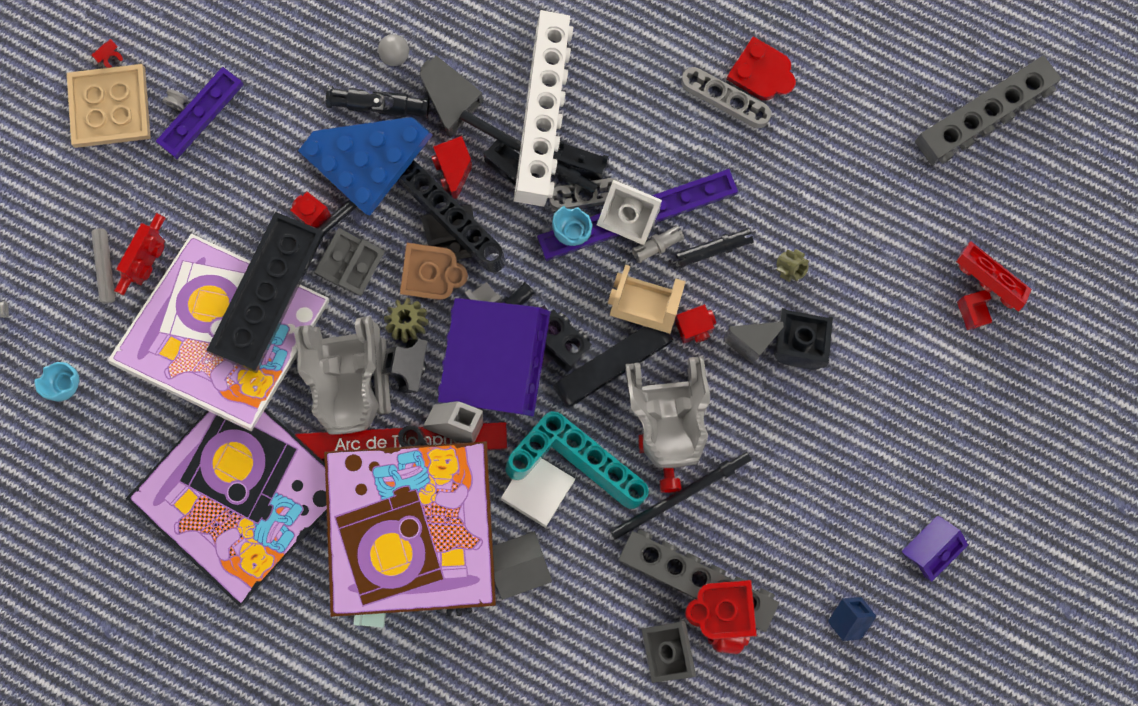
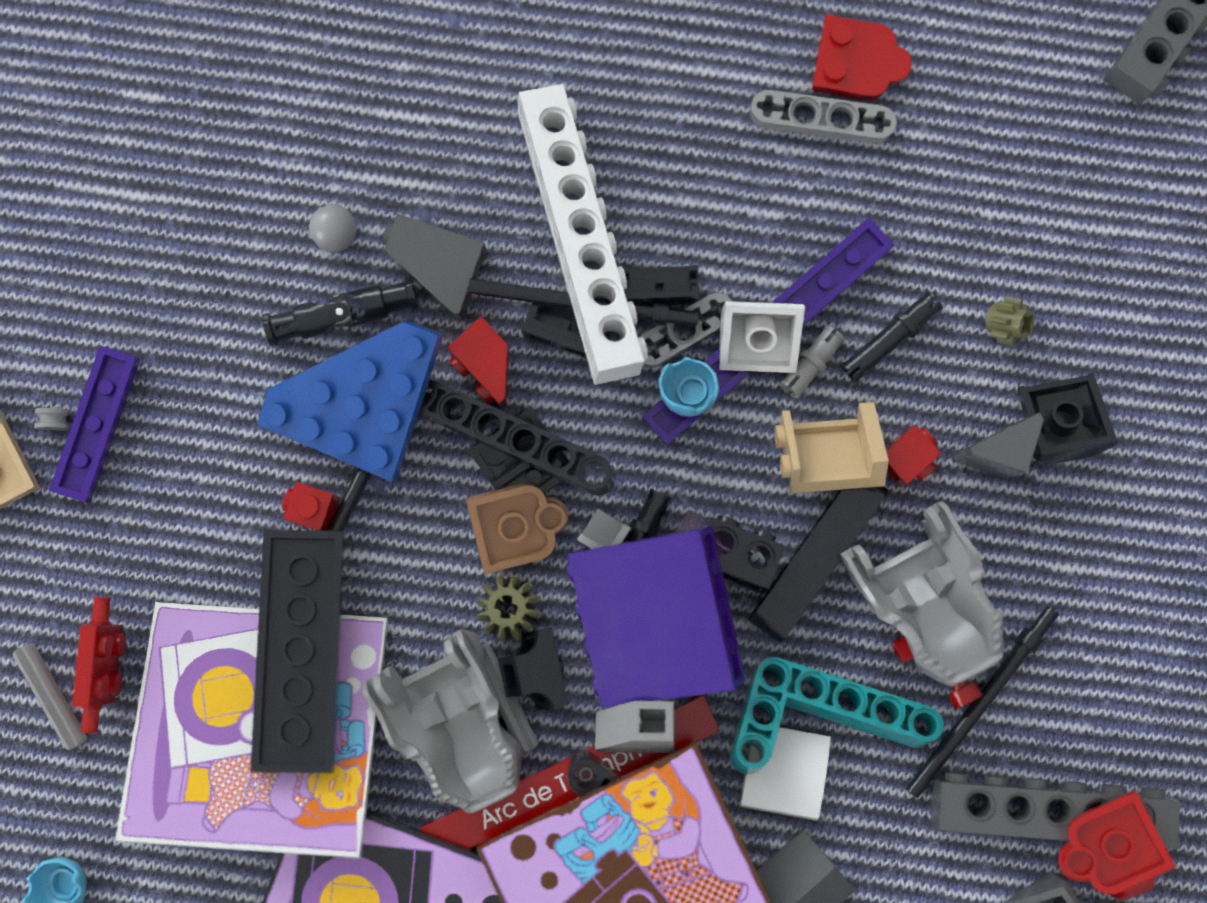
camera: 20 degrees left, 5 degrees up
dark grey slope [314,228,385,297] -> none

